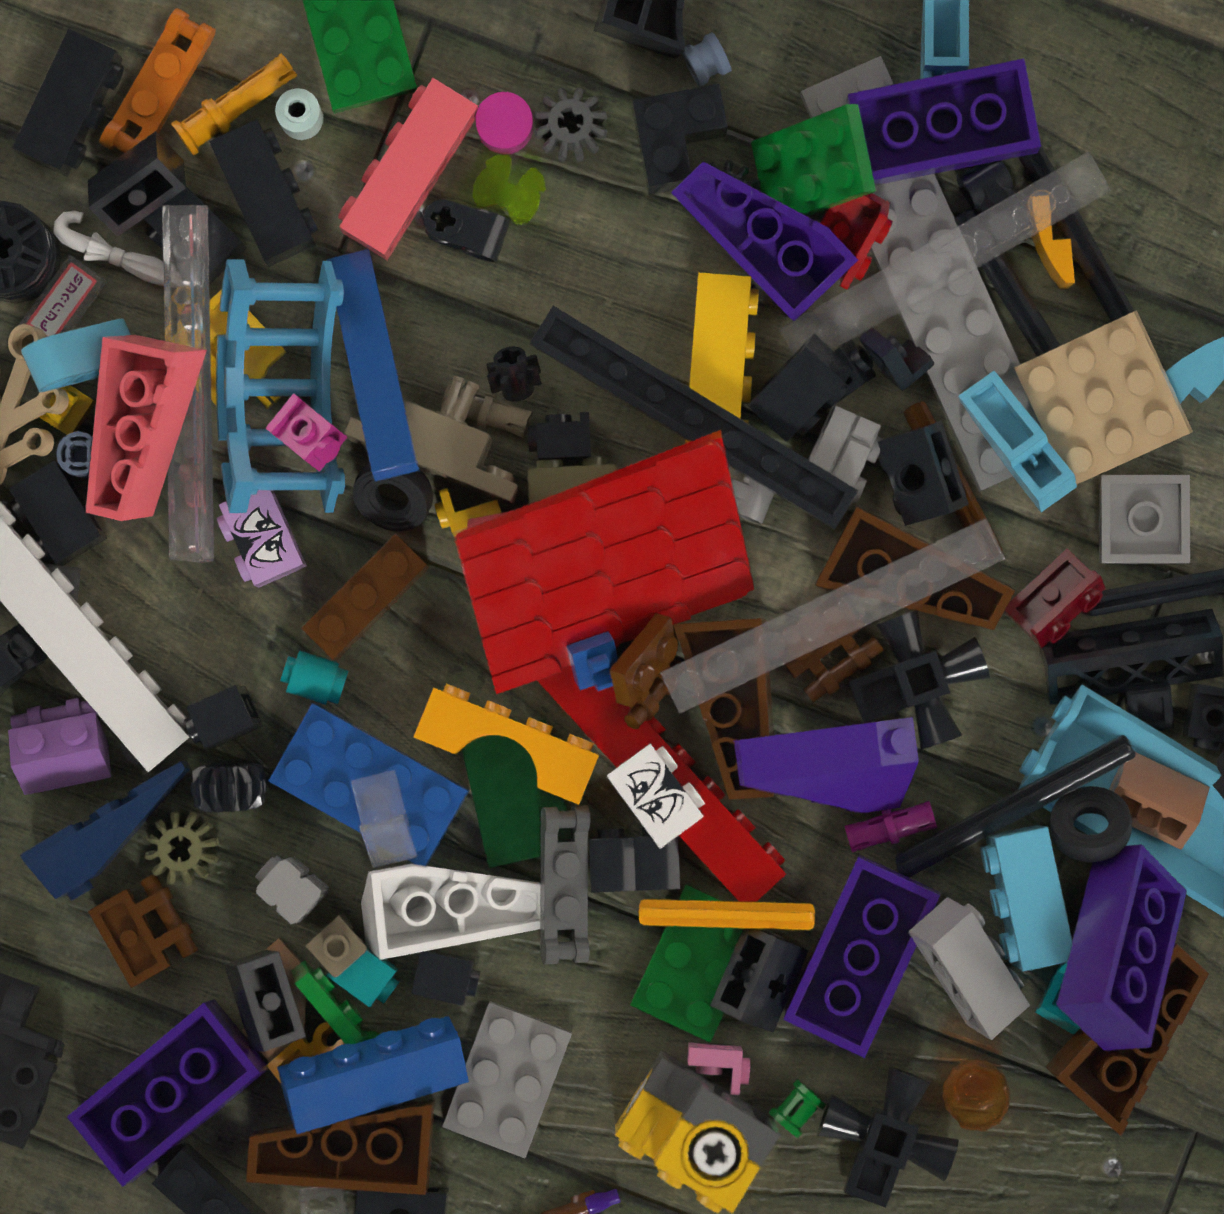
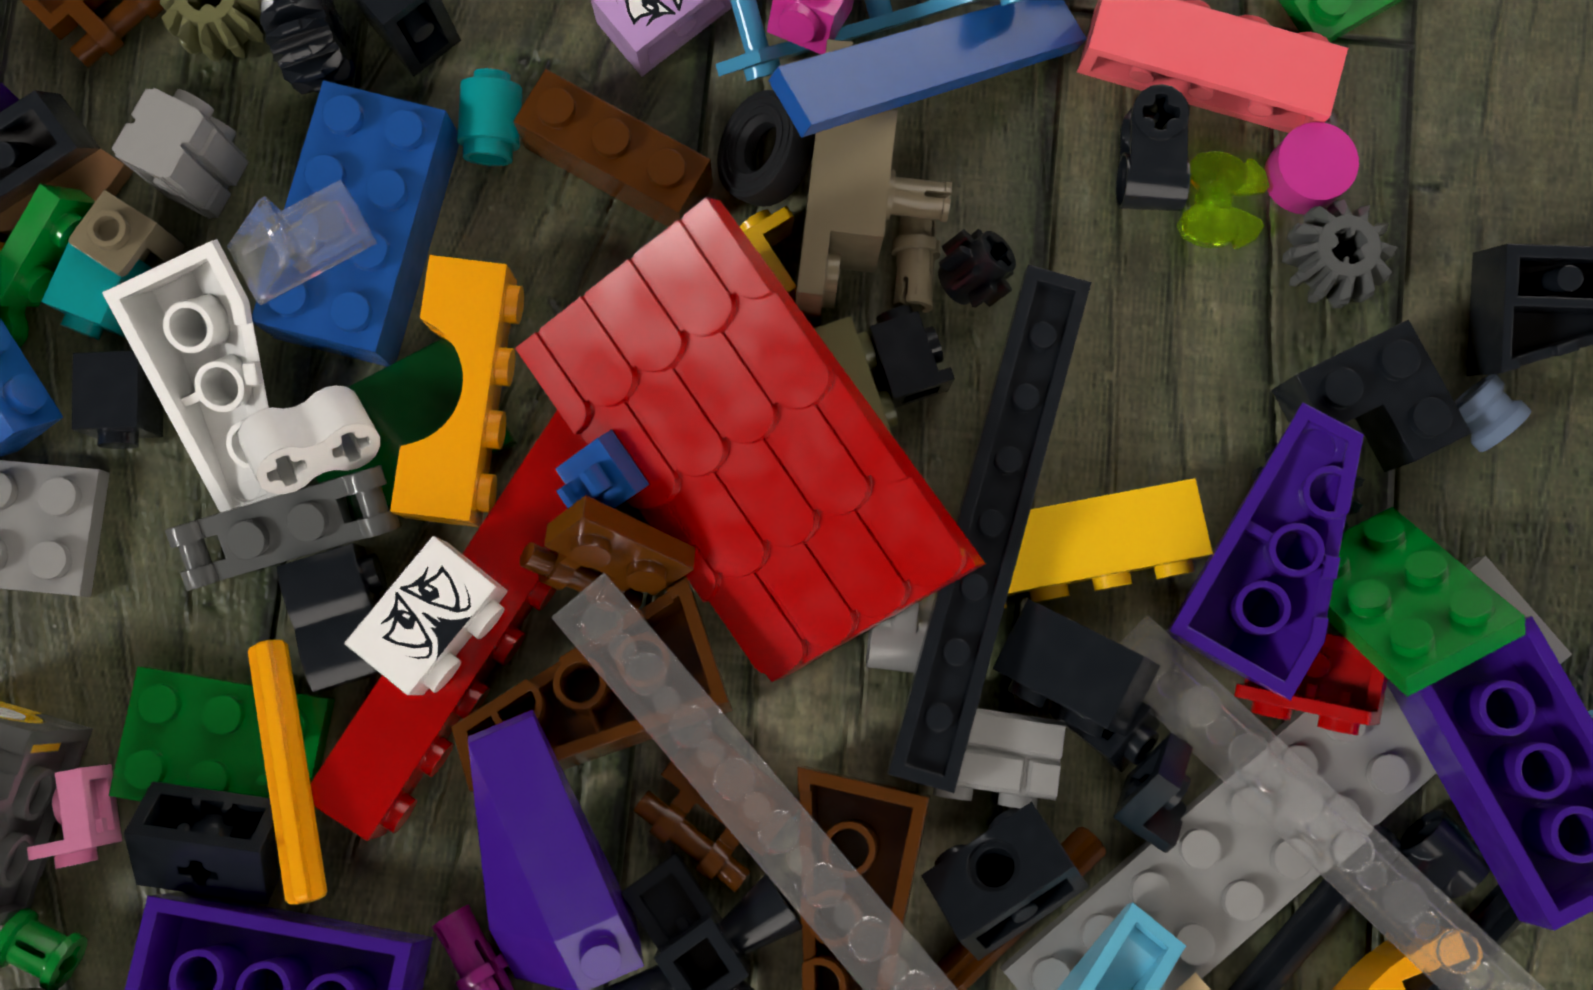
camera: 65 degrees right, 5 degrees down
none -> white axle [238,385,380,494]

